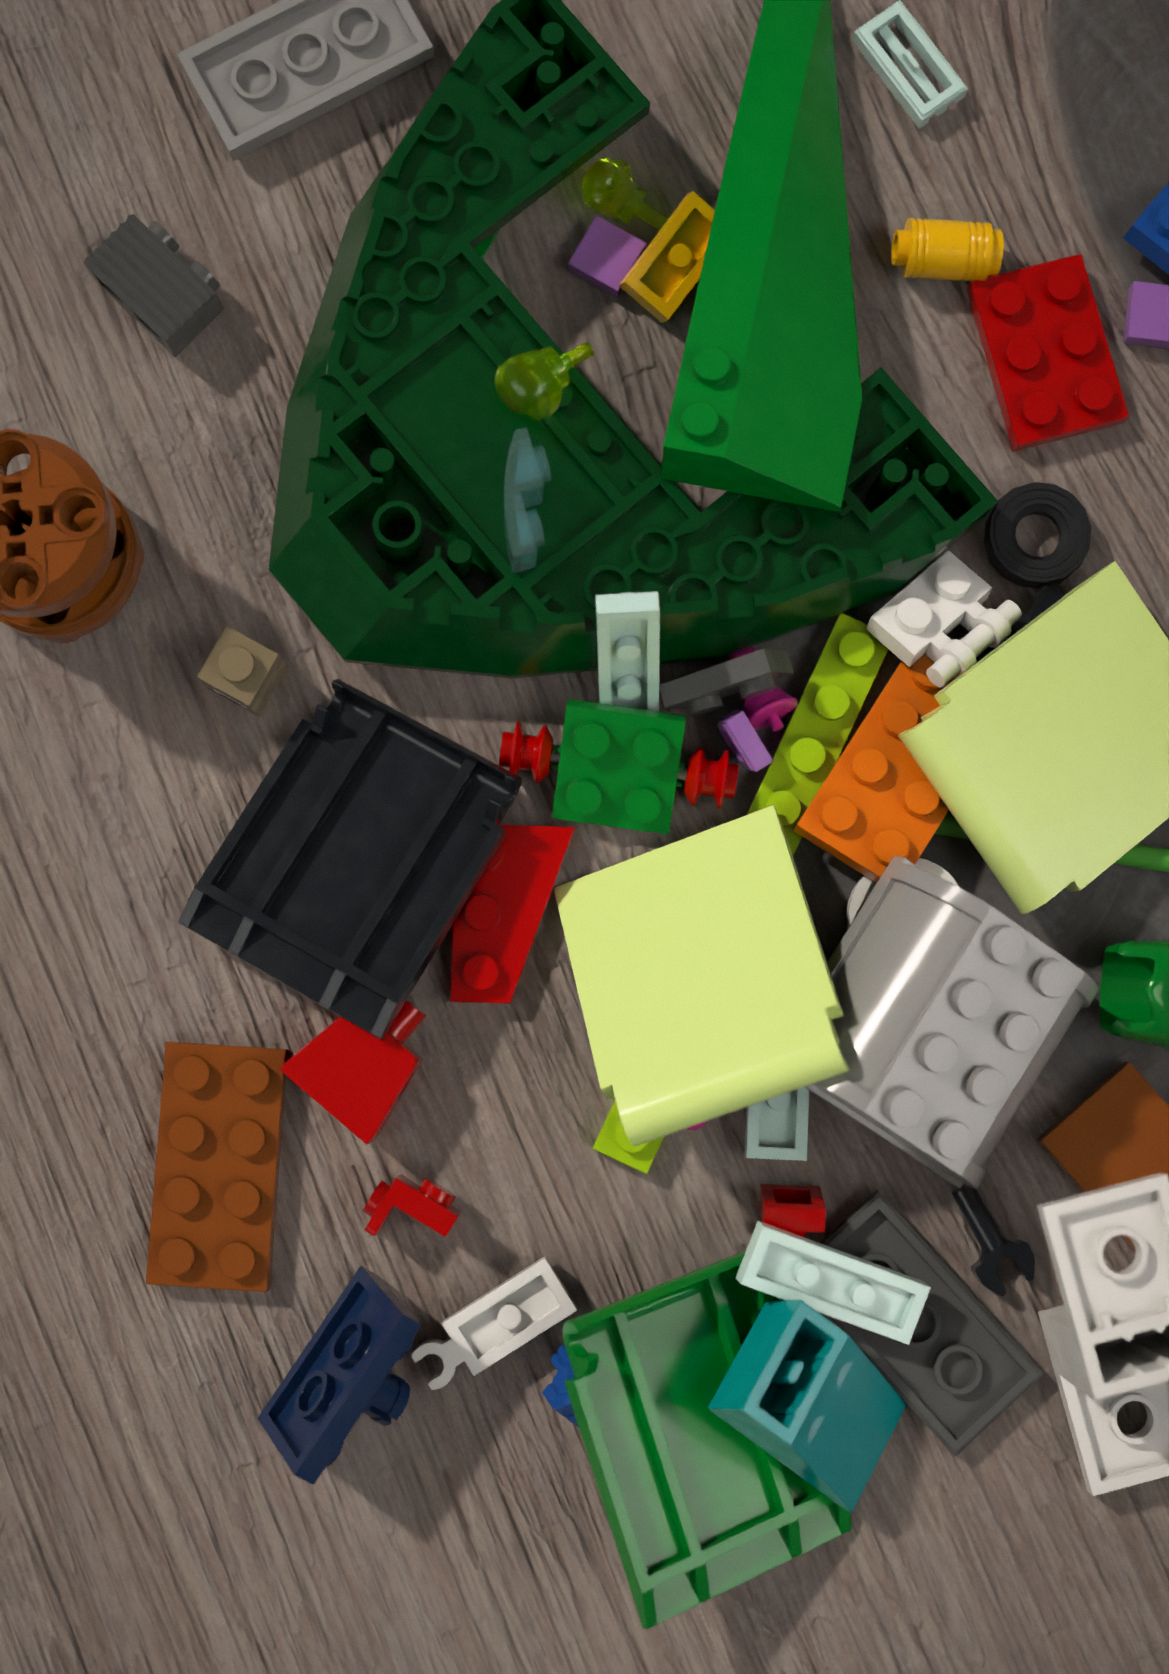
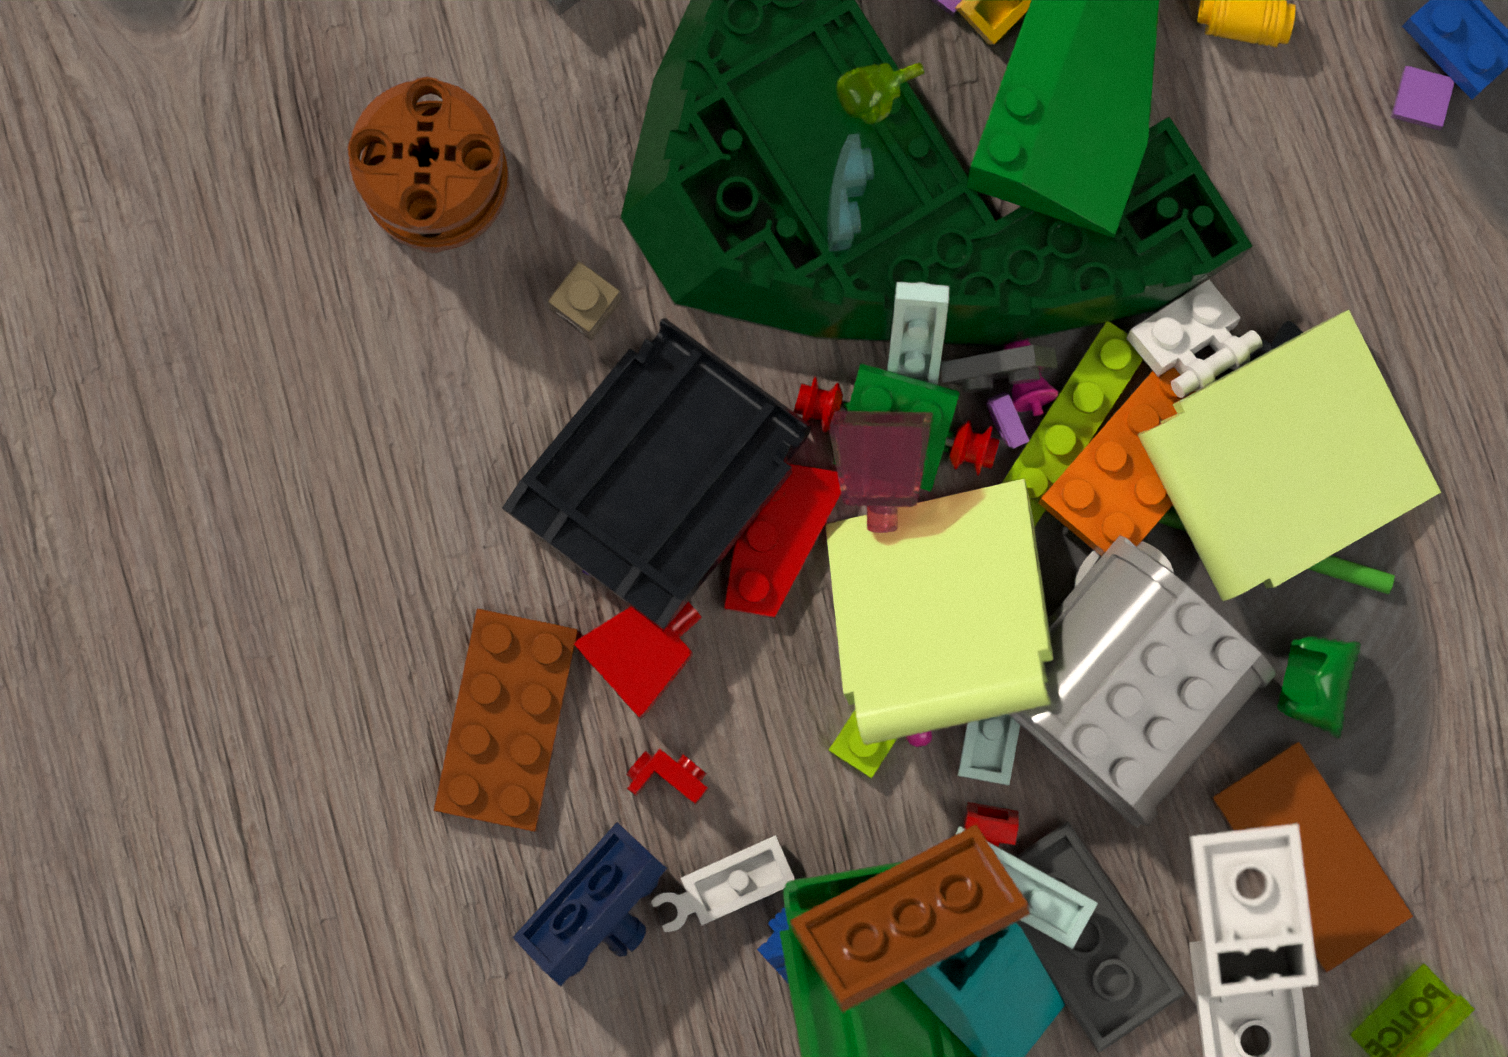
camera: 10 degrees right, 0 degrees up
black bar [952,1184,1035,1296] -> none
red plate [966,254,1129,452] -> none
black tyre [984,482,1091,589] -> none
none -> dark orange plate [790,825,1030,1012]
none -> clear pink torso [830,411,933,533]

